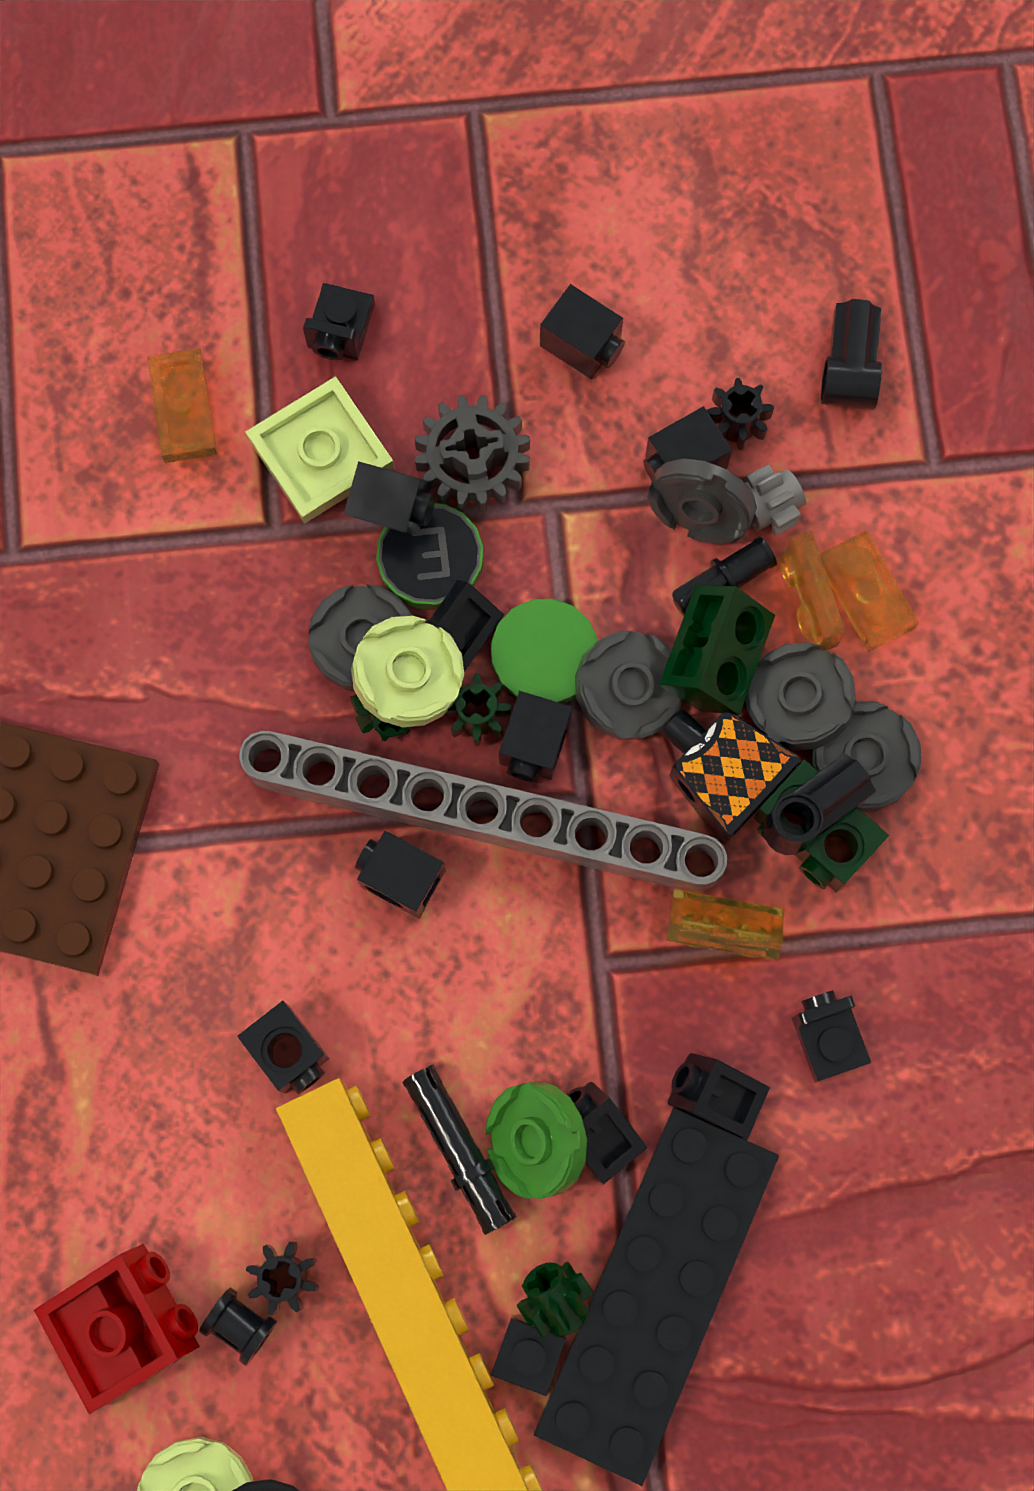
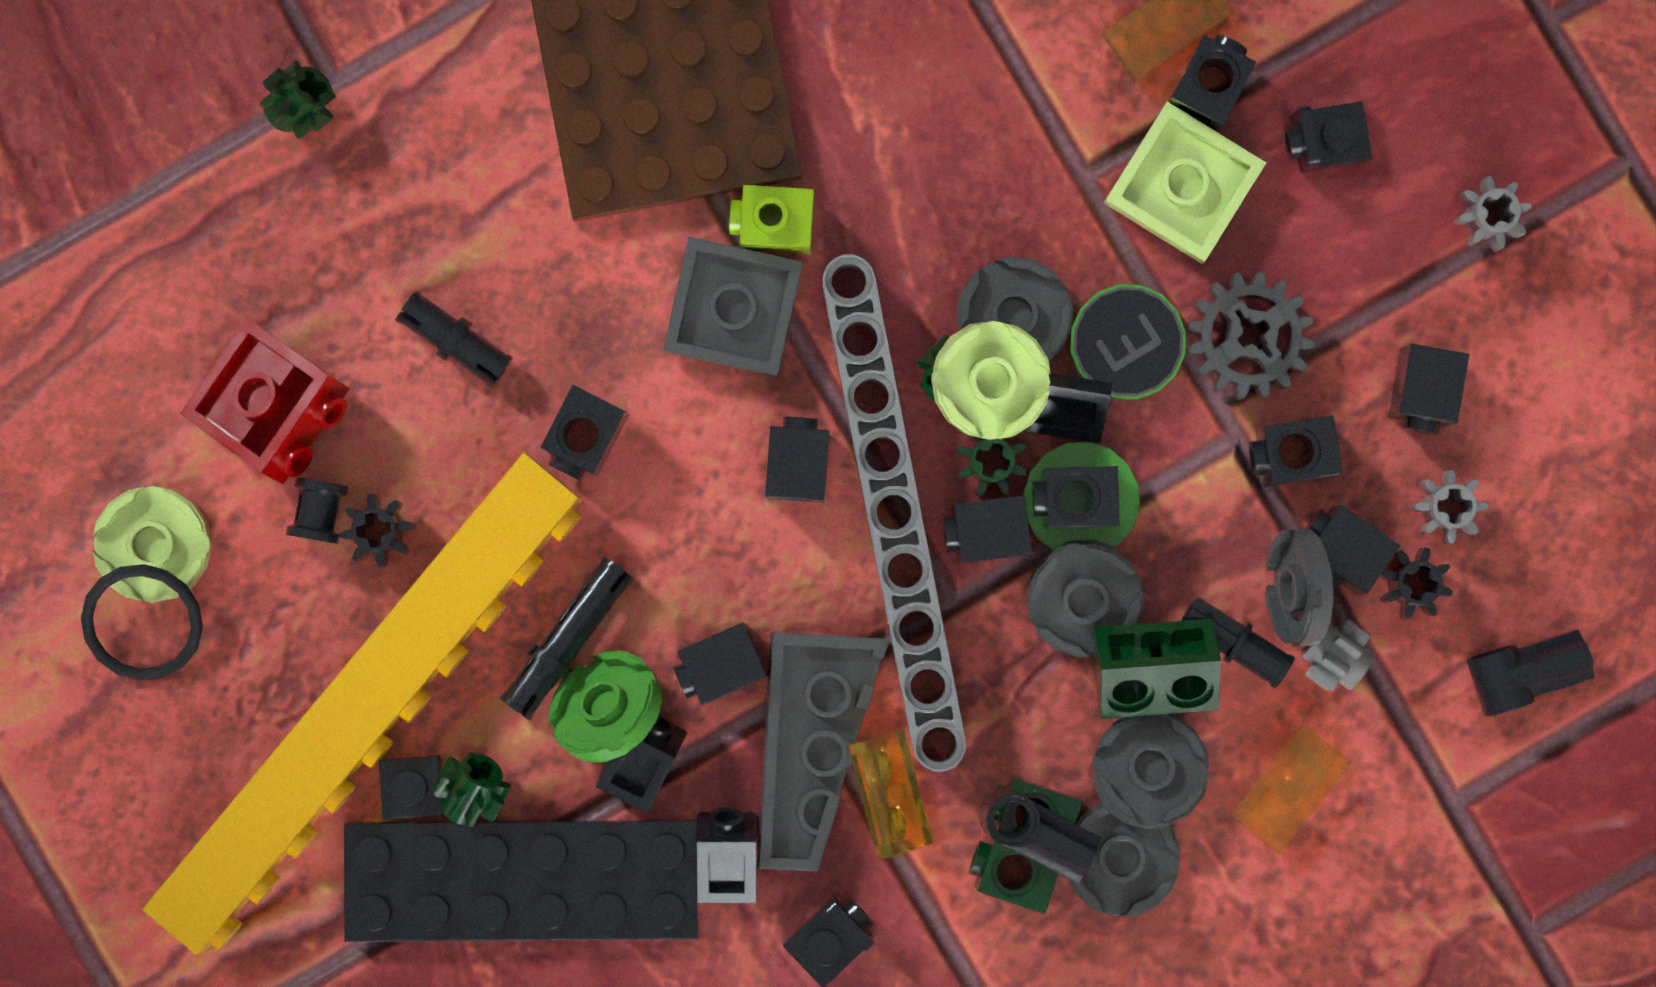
camera: 65 degrees right, 10 degrees up
black brick [344,461,435,535] -> none
torso [661,709,801,845] -> none
clear yellow plate [780,531,845,650] -> none
none -> black pin [395,290,513,388]
none -> dark grey plate [663,237,803,378]
none -> black brick [673,622,768,705]
none -> lime brick [729,185,814,255]
none -> dark grey wing [756,632,889,872]
none -> black brick [1032,466,1120,529]
none -> black brick [1168,35,1256,132]
none -> black brick [1249,415,1343,487]
none -> light grey gear [1410,470,1488,544]
none -> light grey gear [1454,176,1532,252]

